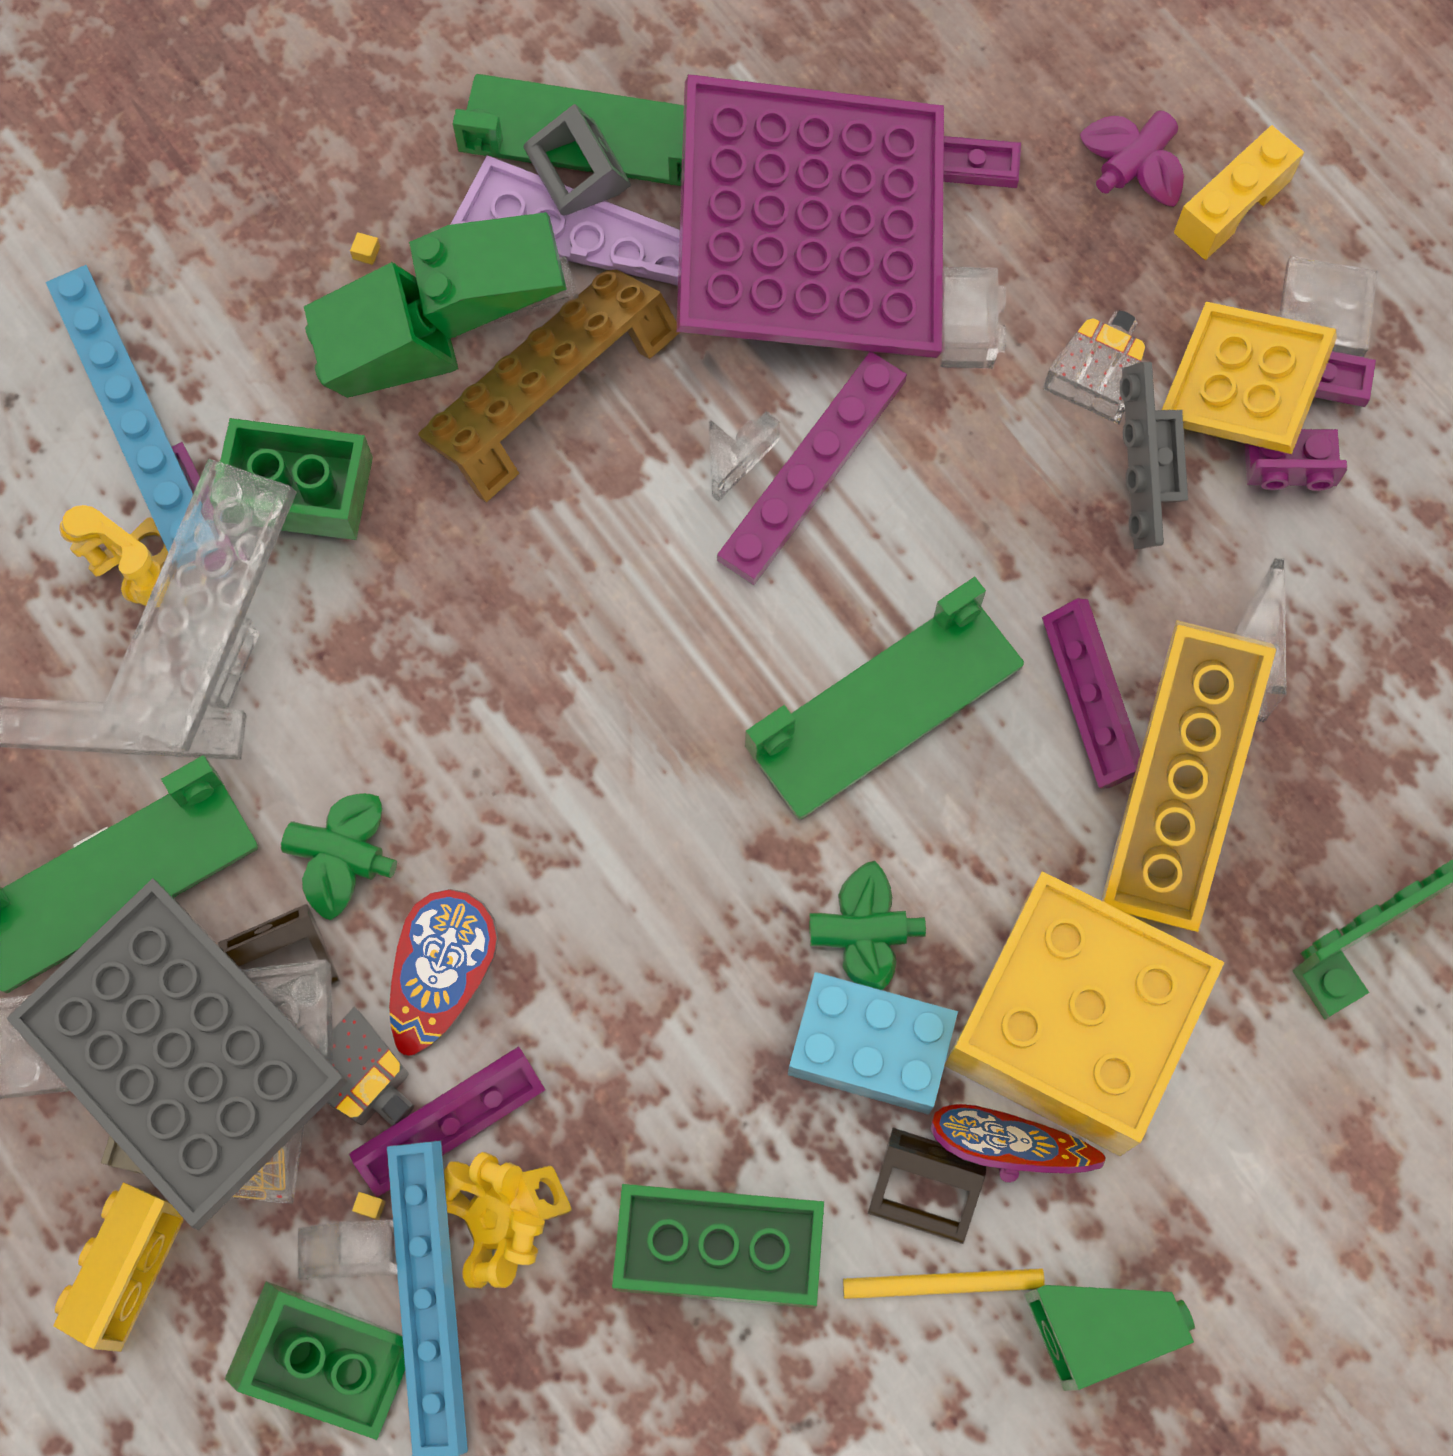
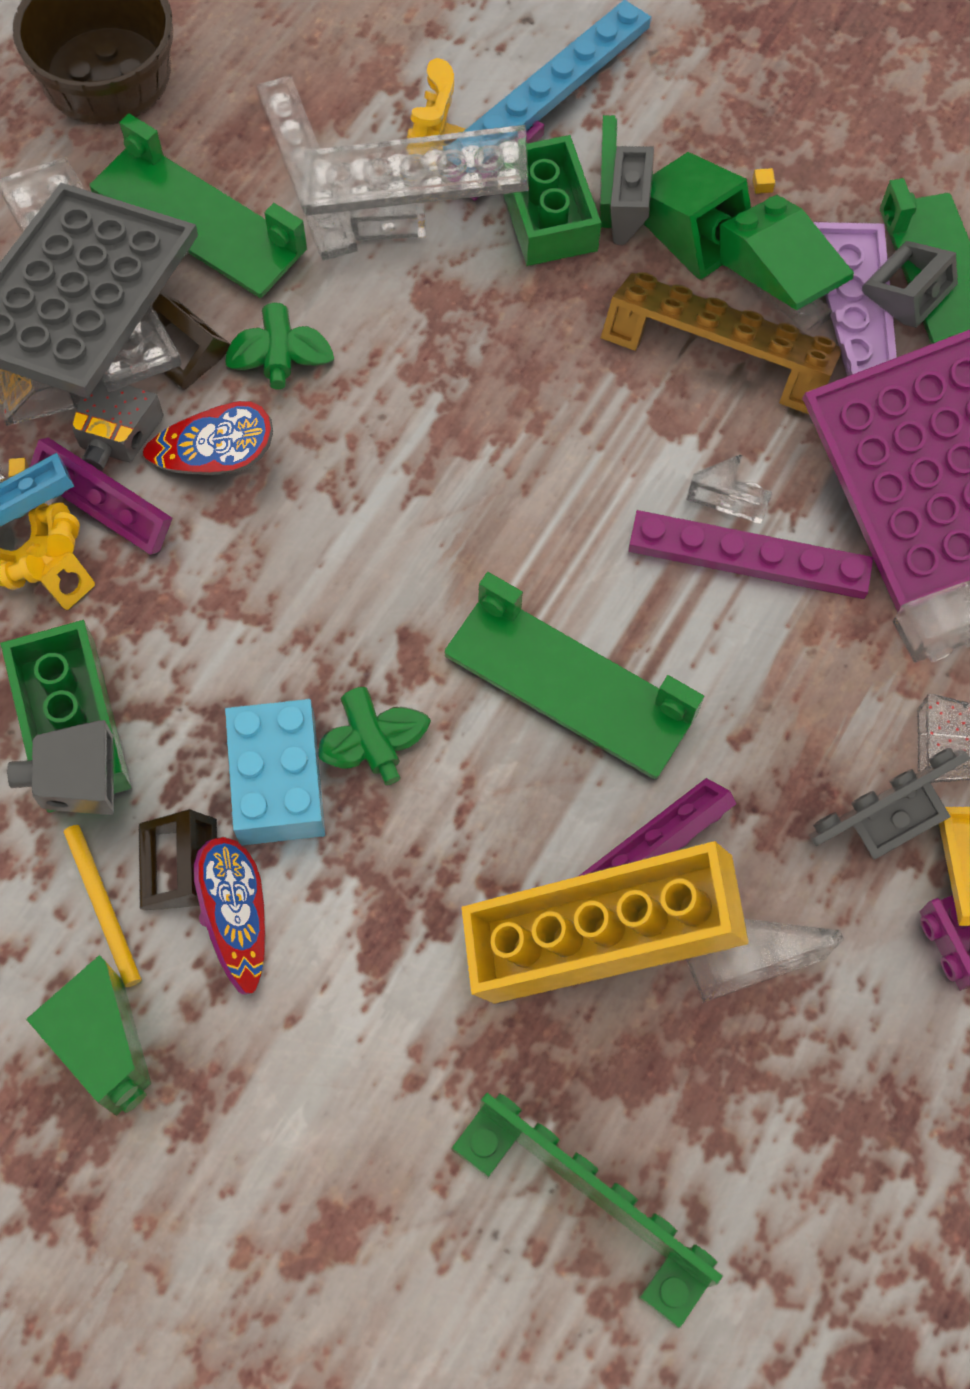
camera: 65 degrees right, 5 degrees down
yellow container [944,871,1225,1156] -> none
none -> dark grey torso [7,720,114,815]
none -> green tile [600,115,617,228]
none -> dark grey tile [611,146,654,245]

